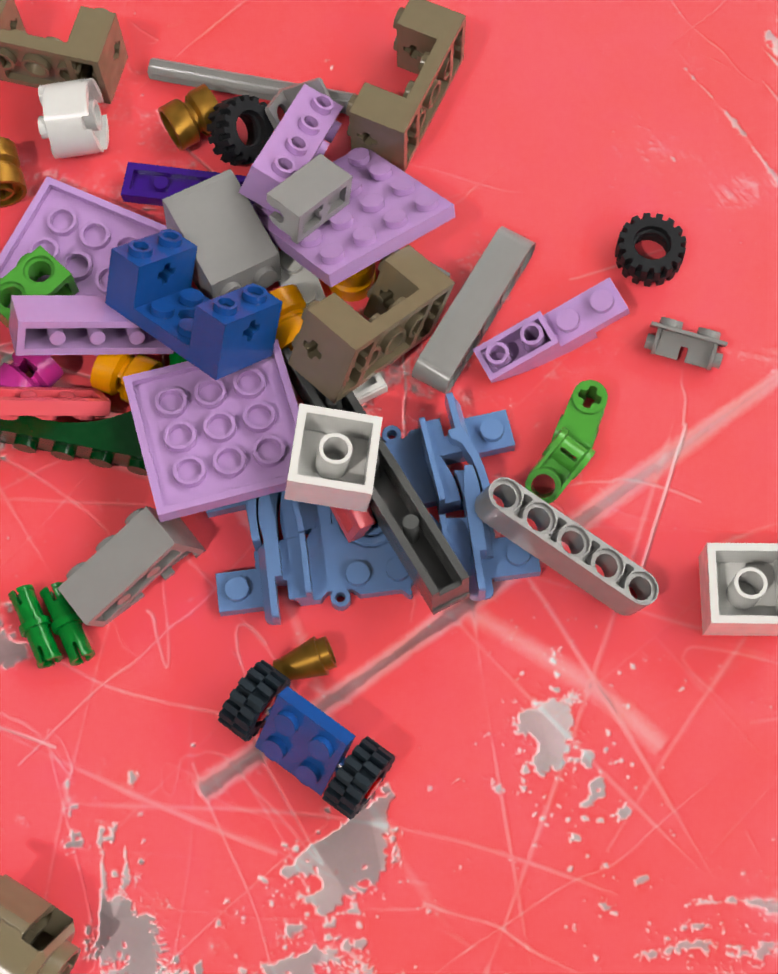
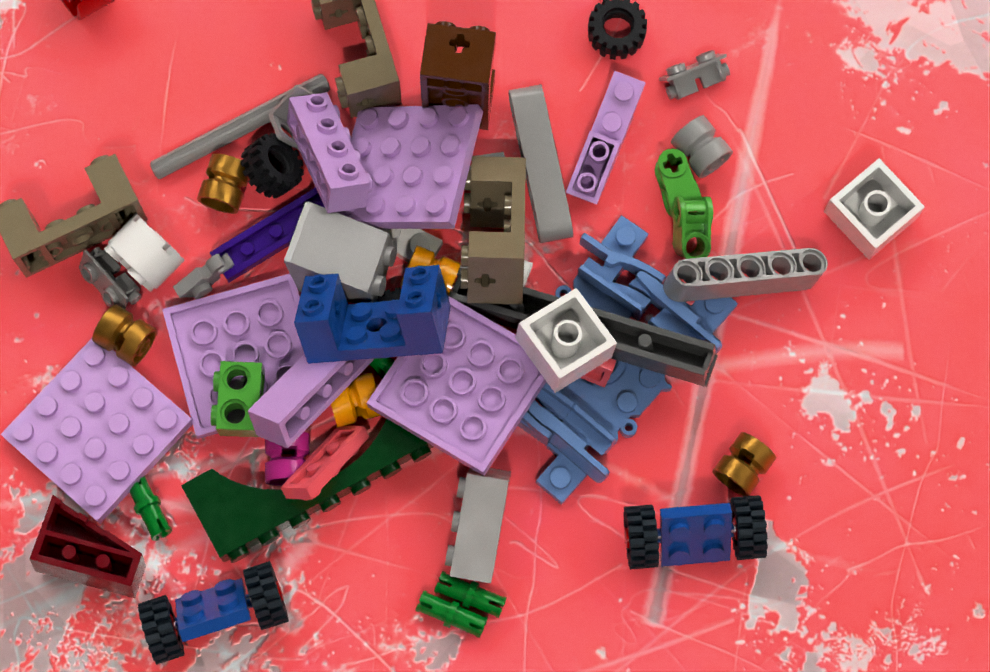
camera: 45 degrees left, 5 degrees up
light grey hinge [267,153,353,244] -> none
pearl gold cone [273,636,337,681] -> none
none -> light grey hinge [79,247,142,309]
none -> light grey plate [173,253,234,299]
none -> reddish brown plate [420,21,496,130]
none -> light grey wheel [671,115,733,178]
none -> pearl gold wheel [712,432,777,497]

